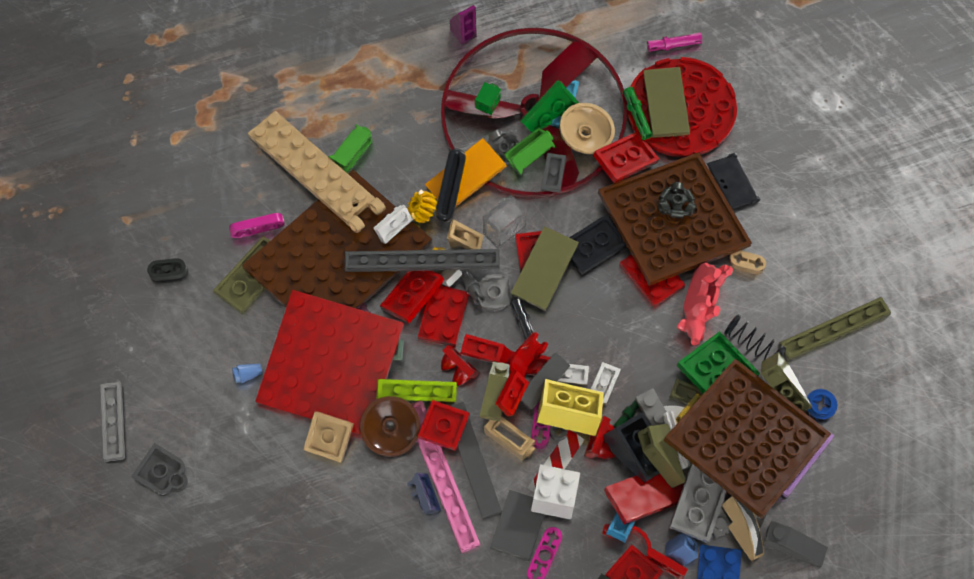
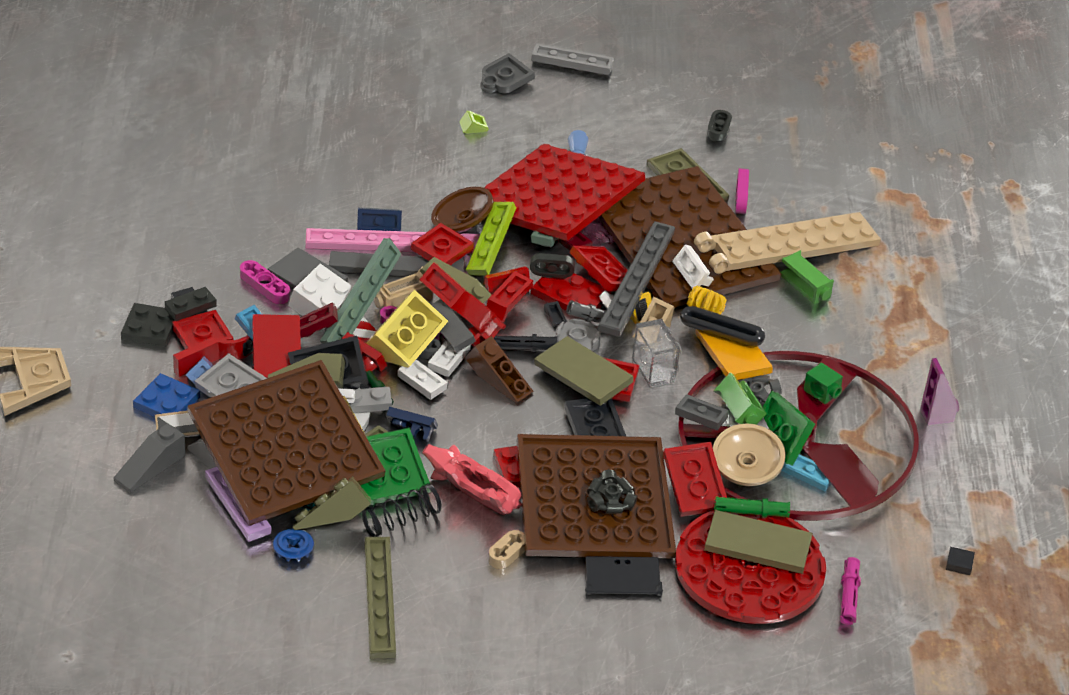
camera: 105 degrees right, 25 degrees down
tan plate [303,411,354,463] -> none
none -> dark red plate [300,302,338,338]
none -> sand green plate [320,238,402,344]
none -> dark blue plate [387,406,438,442]
none -> lime slope [459,110,489,134]
none -> reddish brown slope [465,336,534,403]
none -> pearl dark grey plate [530,253,575,278]
none -> black piece [544,301,567,328]

